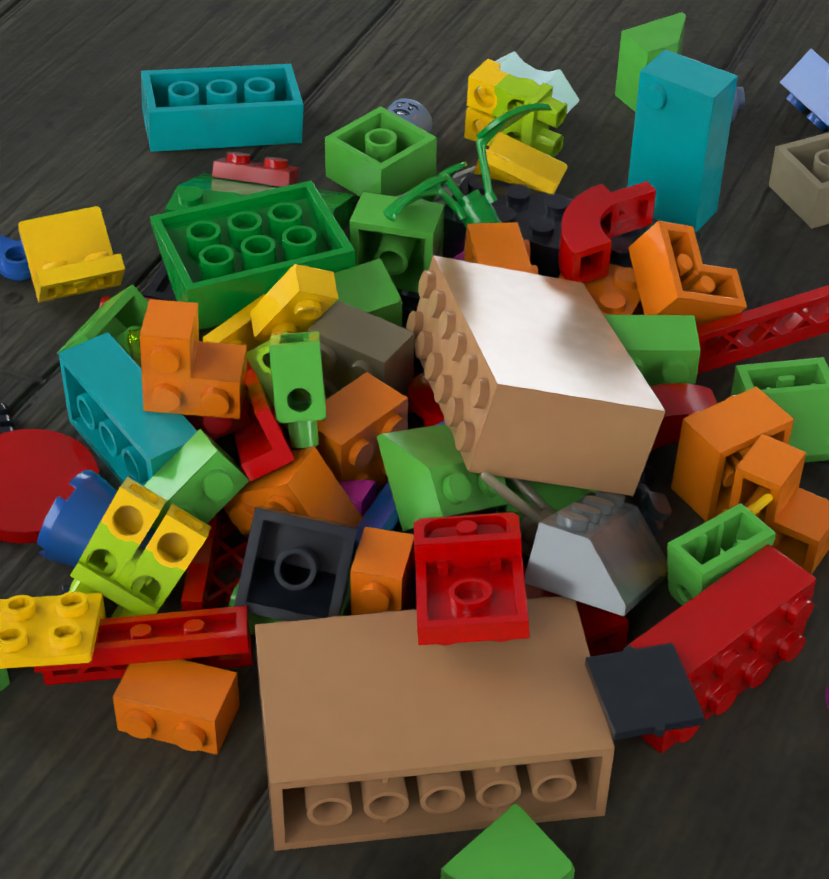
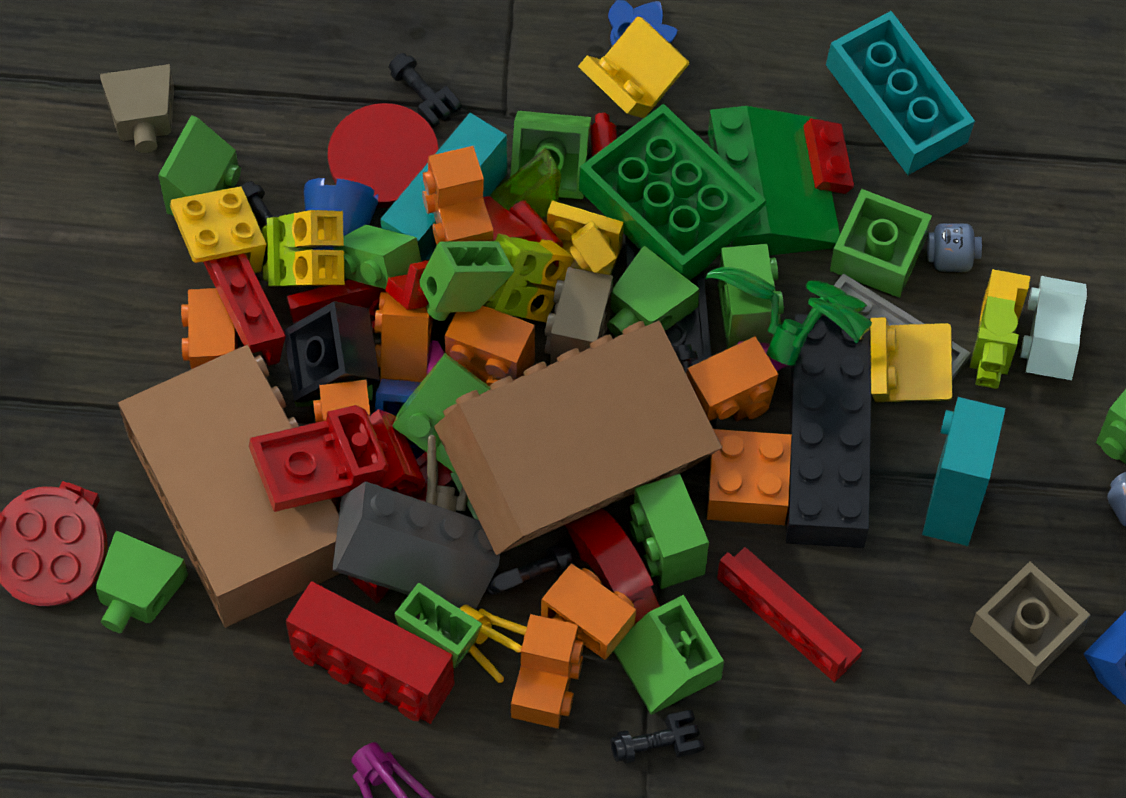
camera: 70 degrees right, 20 degrees up
red arch [559,181,656,284] -> none
black piece [585,643,705,740] -> none
orange brick [628,221,747,327] -> none

